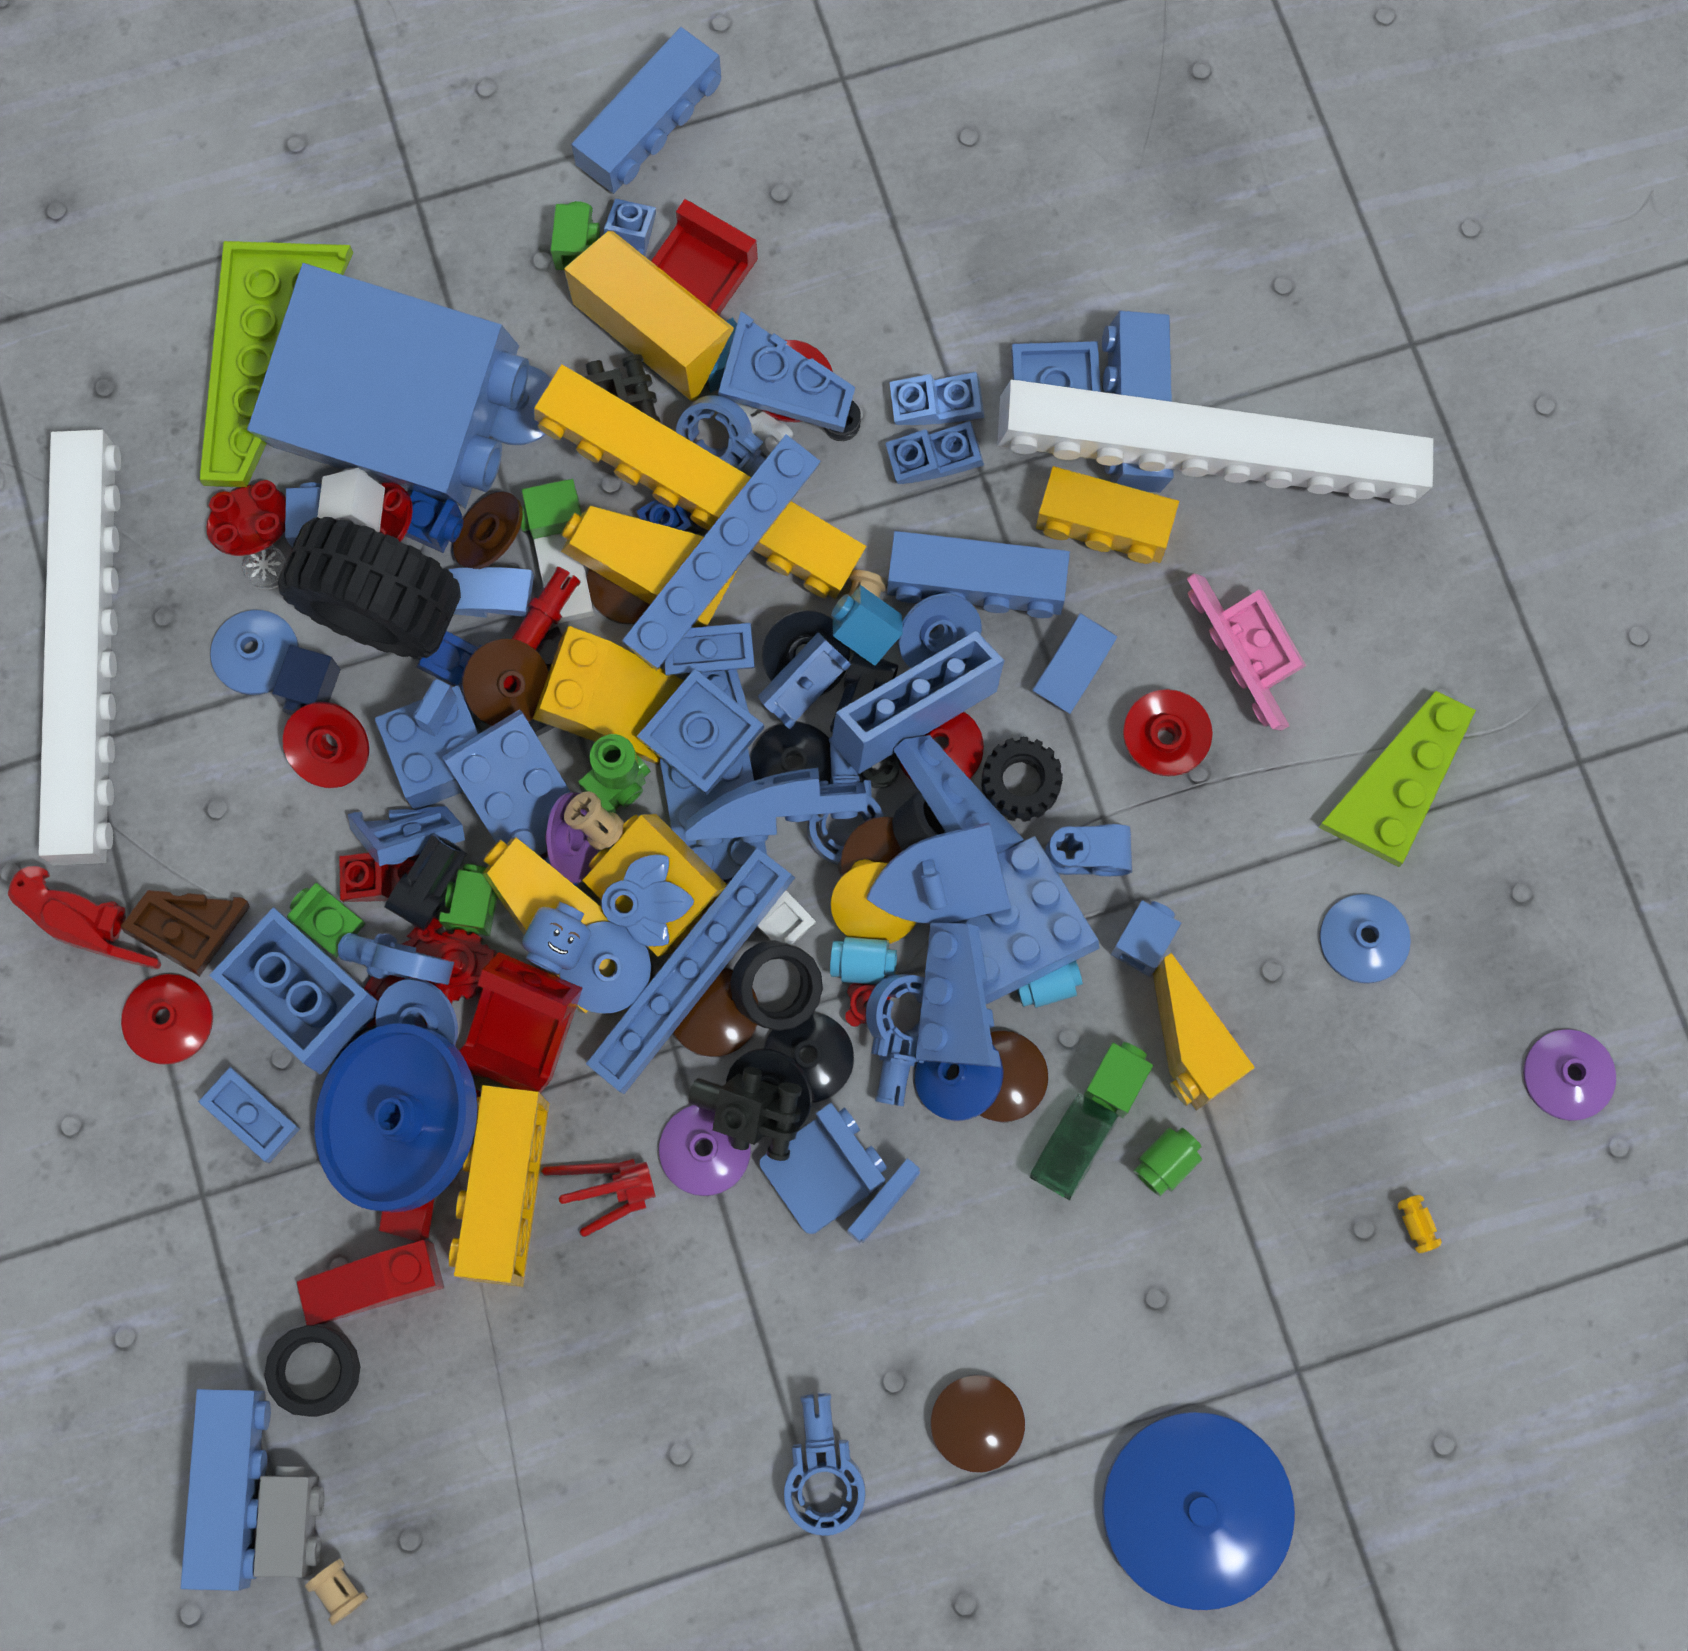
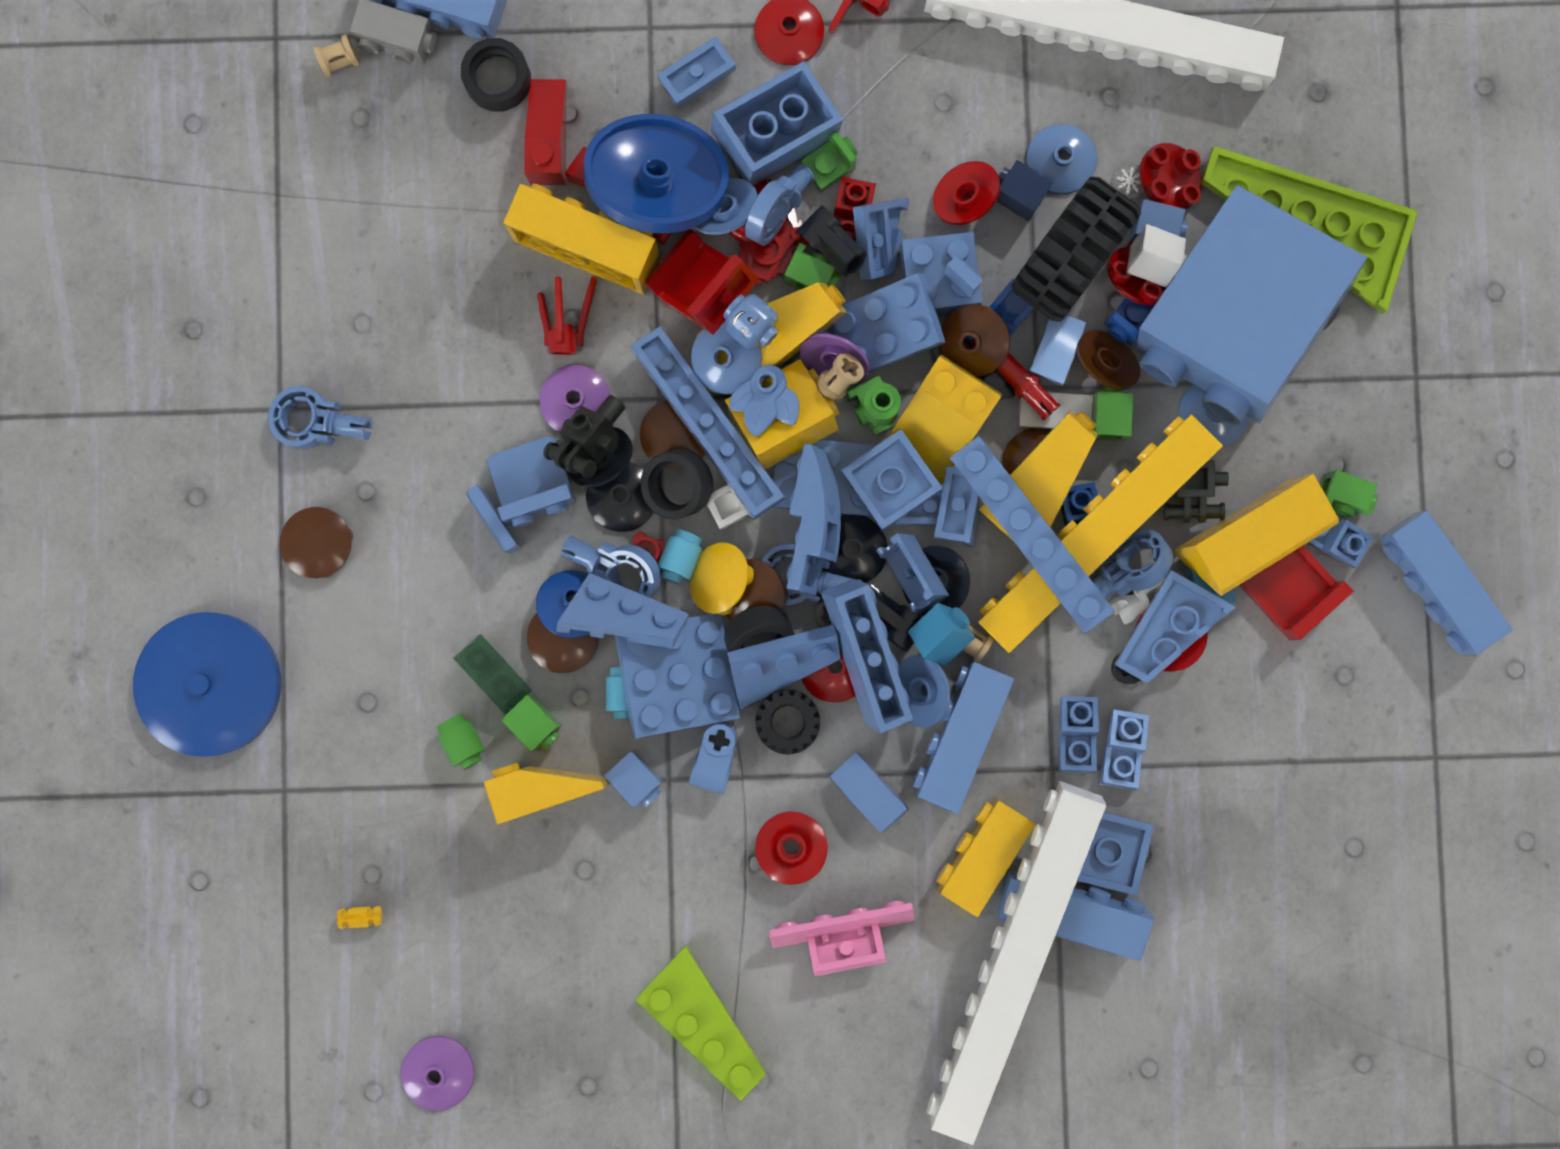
camera: 105 degrees right, 10 degrees up
reddish brown wing [121,890,250,977] -> none
medium blue shield [867,822,1011,924] -> none
medium blue dish [1320,894,1411,983] -> none

